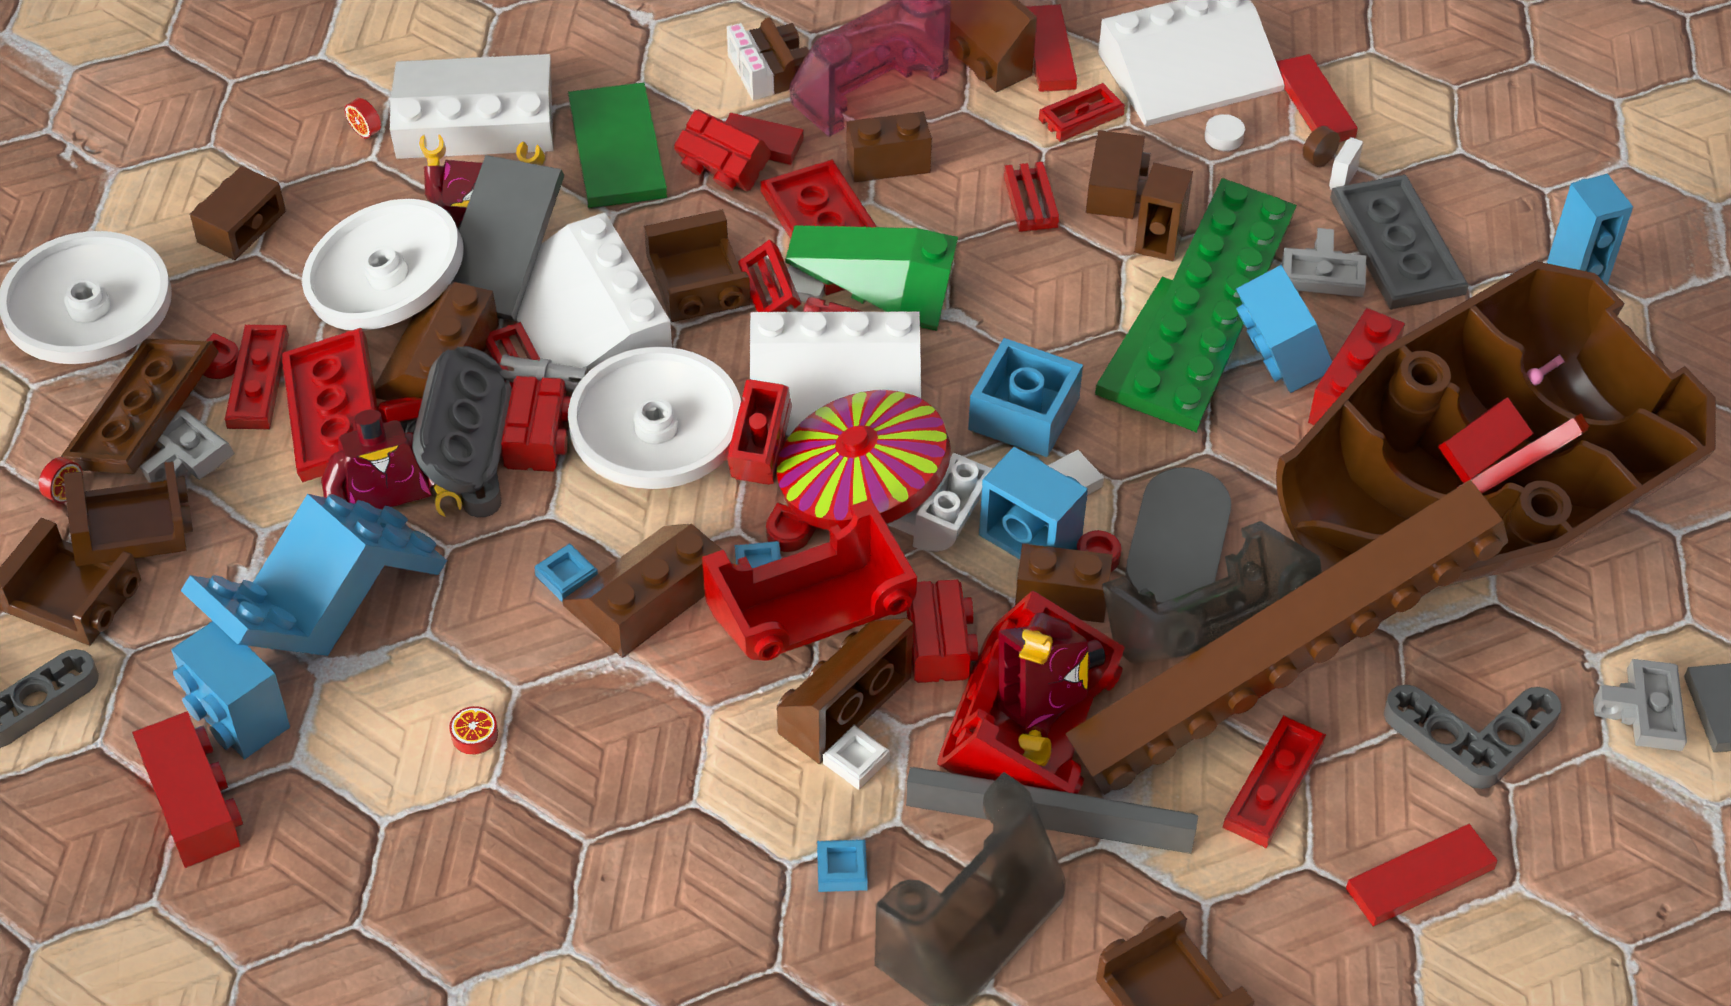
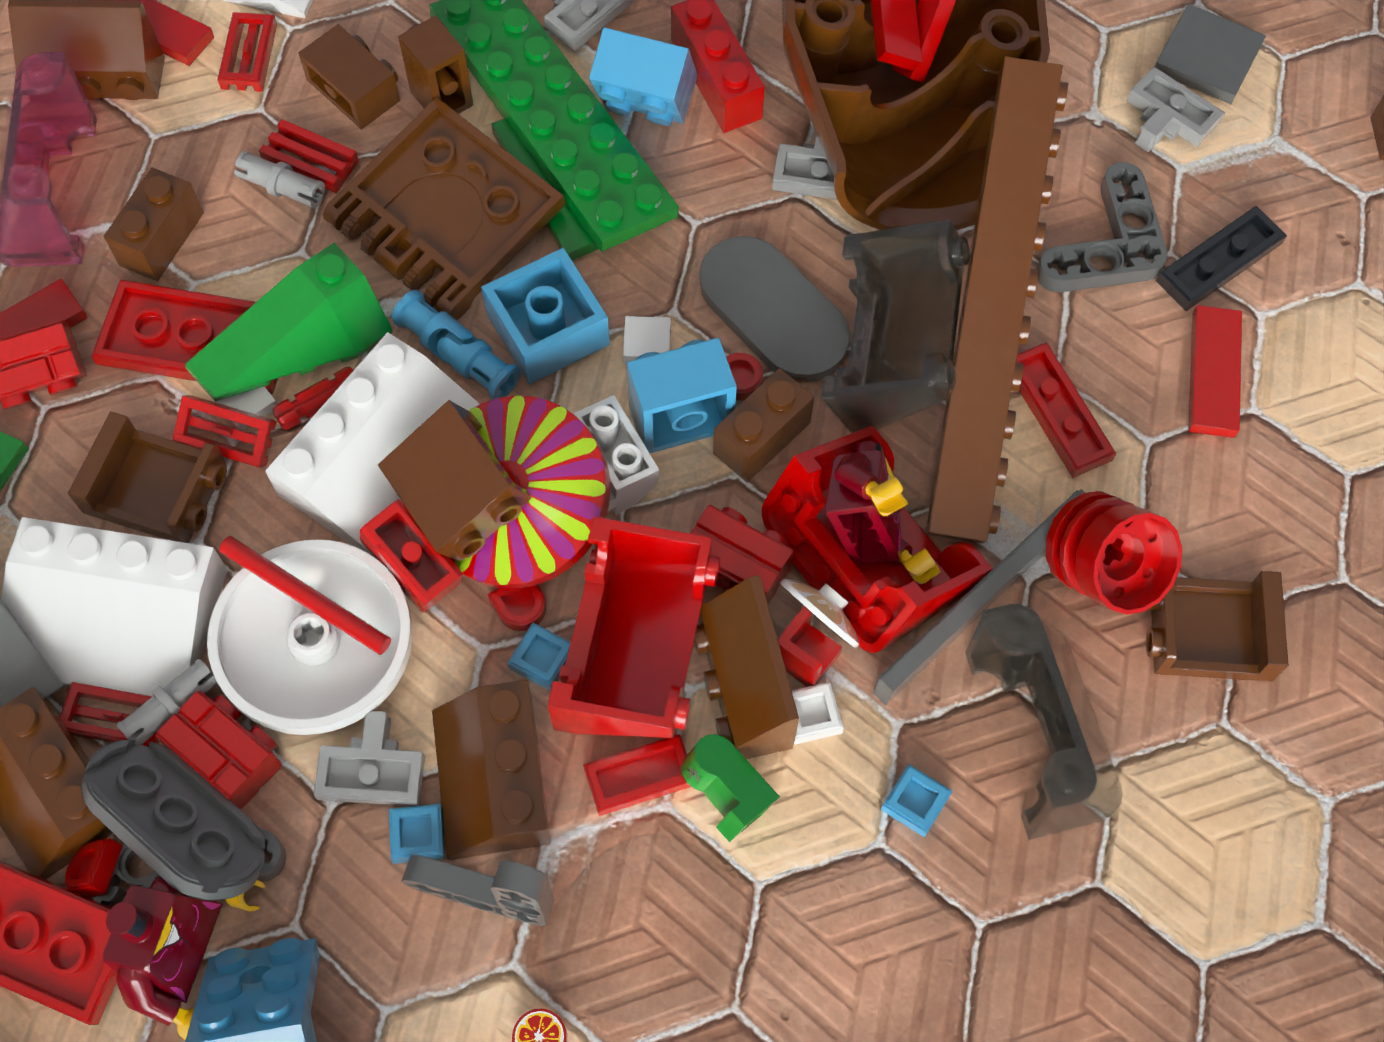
camera: 55 degrees left, 15 degrees up
none -> red bar [219,536,391,655]
none -> light grey pin [234,150,325,209]
none -> light grey hinge [314,711,425,806]
none -> reddish brown hinge [323,97,566,320]
none -> reddish brown panel [378,400,532,561]
none -> dark azure piece [391,290,521,399]
none -> dark grey beam [401,855,554,926]
none -> red tile [583,734,691,816]
none -> green leg [681,734,780,843]
none -> red panel [778,606,842,687]
none -> white dish [780,579,860,648]
none -> red wheel [1045,491,1182,615]
none -> black tile [1156,206,1287,311]

